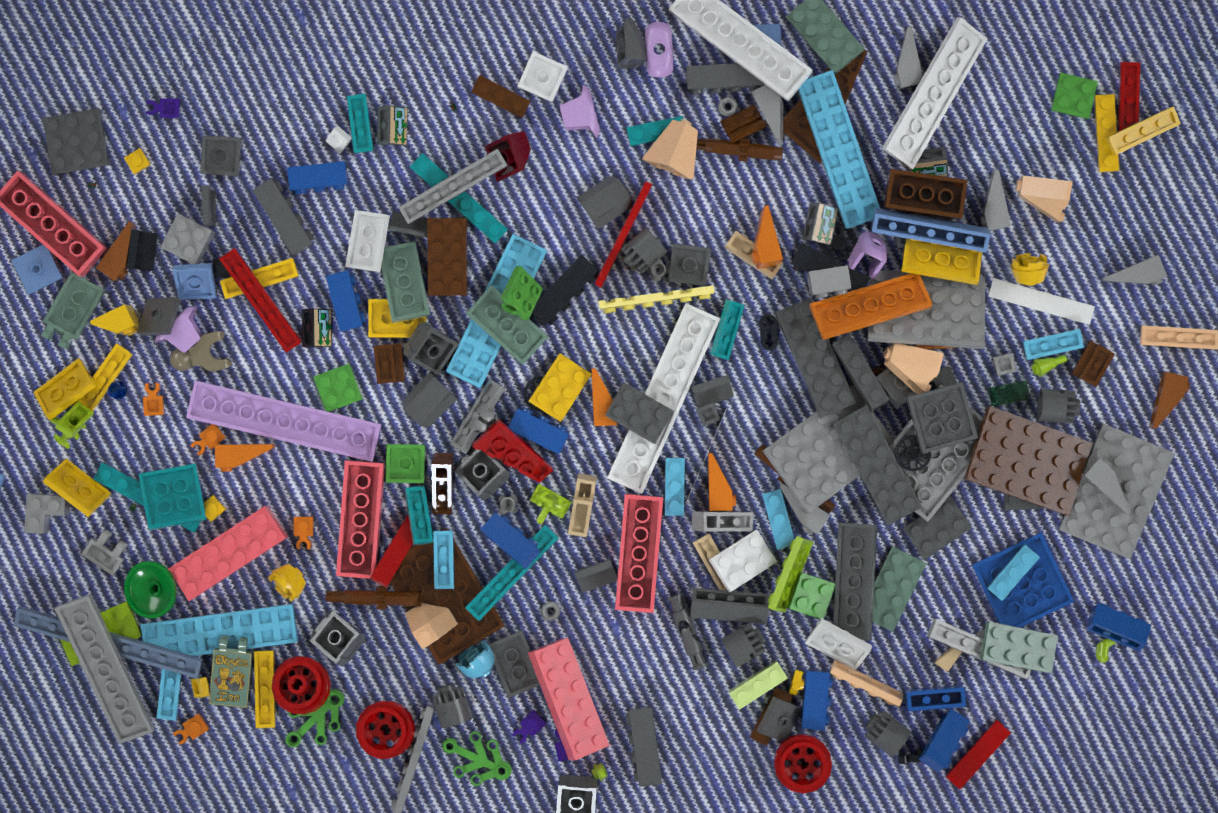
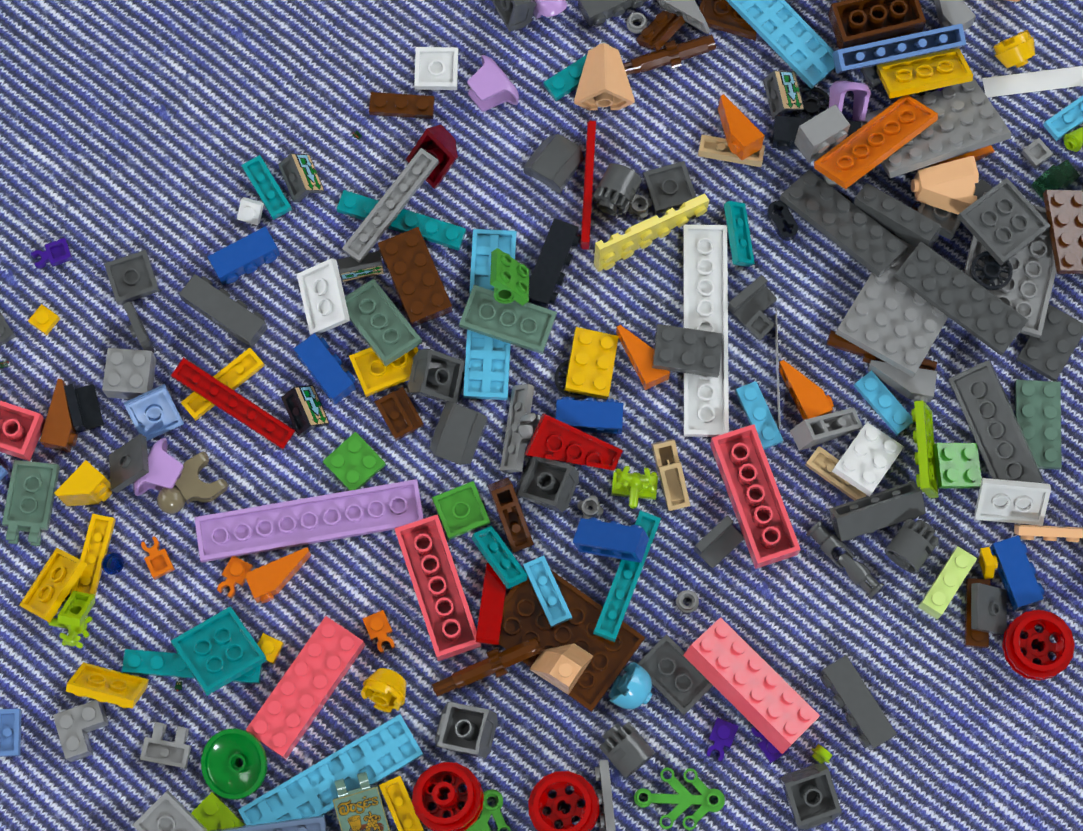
camera: 20 degrees left, 15 degrees down
black plate [212,259,232,279] -> none

